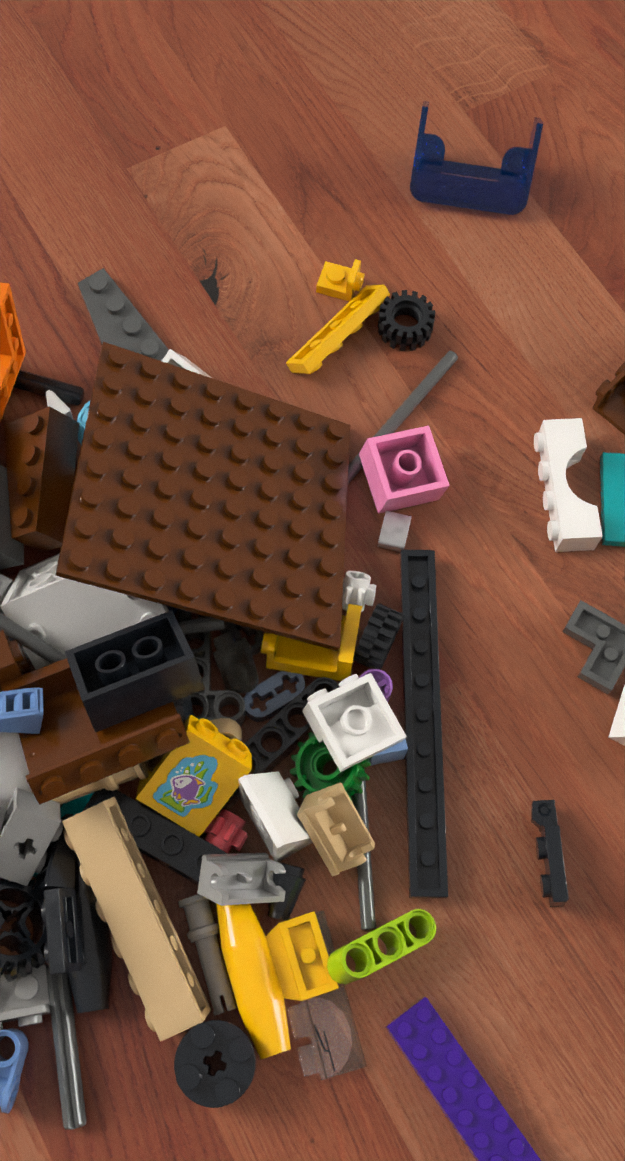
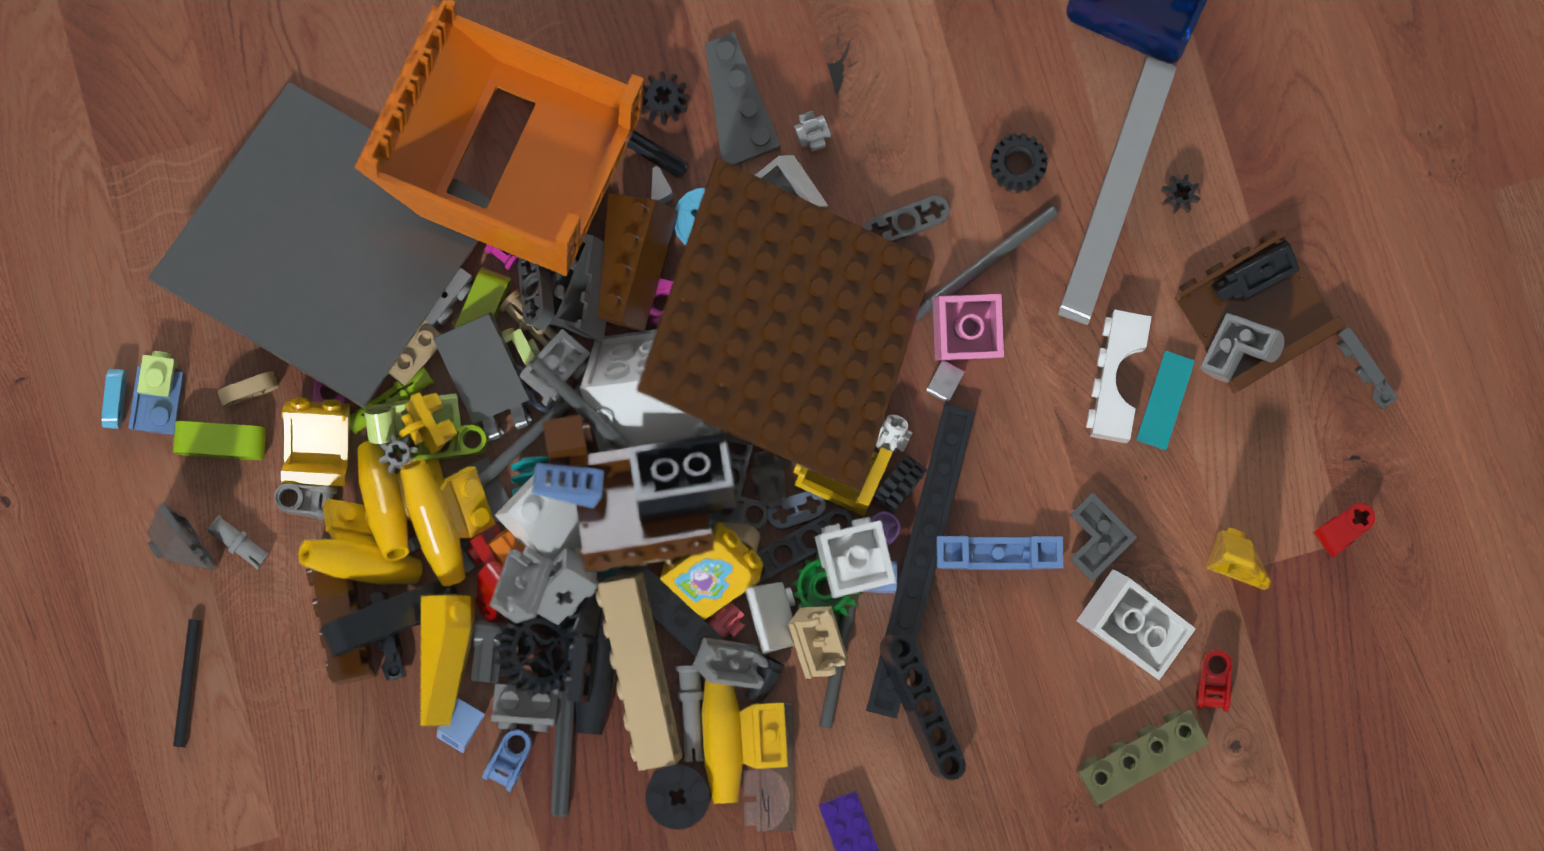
camera: 15 degrees right, 15 degrees up
yellow plate [286,284,390,374] -> none
yellow bracket [316,259,365,302] -> none
lime beam [327,909,436,985] -> none
black hinge [531,800,569,907] -> none
none -> black gear [641,71,690,126]
none -> light grey gear [793,111,831,152]
none -> dark grey beam [864,195,950,242]
none -> black beam [880,633,966,780]
none -> medium blue slope [936,536,1063,570]
none -> light grey beam [1058,56,1177,325]
none -> black gear [1161,174,1200,214]

